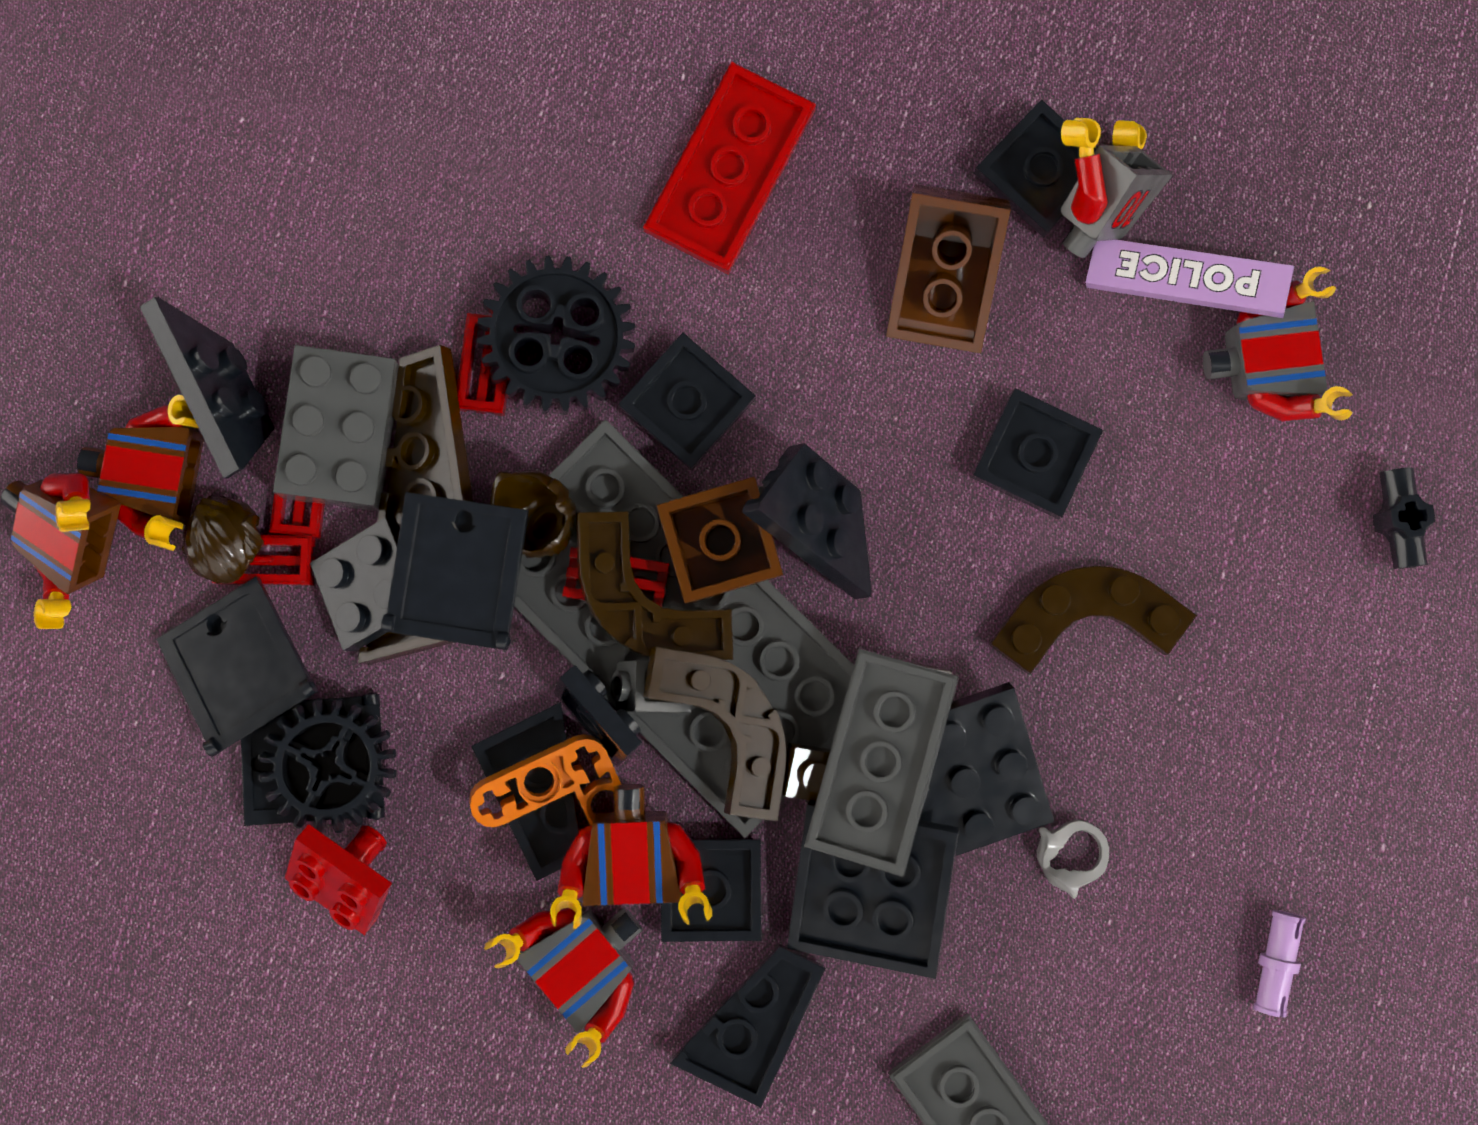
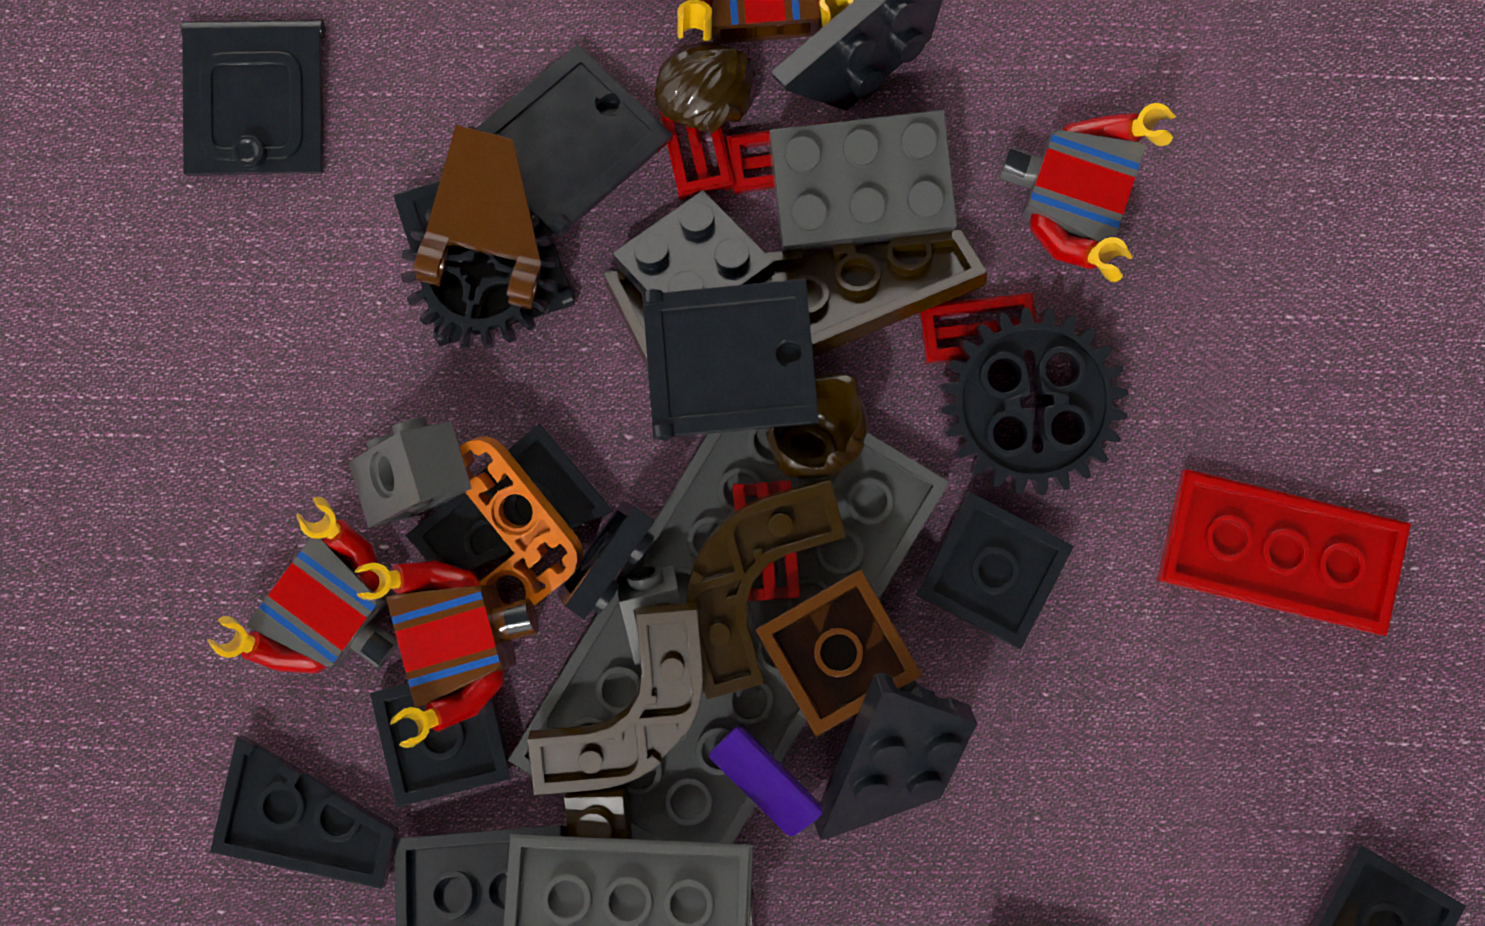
camera: 80 degrees right, 0 degrees up
red plate [284,824,392,936] -> none
reddish brown slope [886,184,1011,354] -> none
none -> black container [181,19,326,176]
none -> dark grey brick [349,417,472,528]
none -> reddish brown flag [413,125,541,309]
none -> dark purple slope [709,724,823,836]
none -> torso [999,103,1176,282]

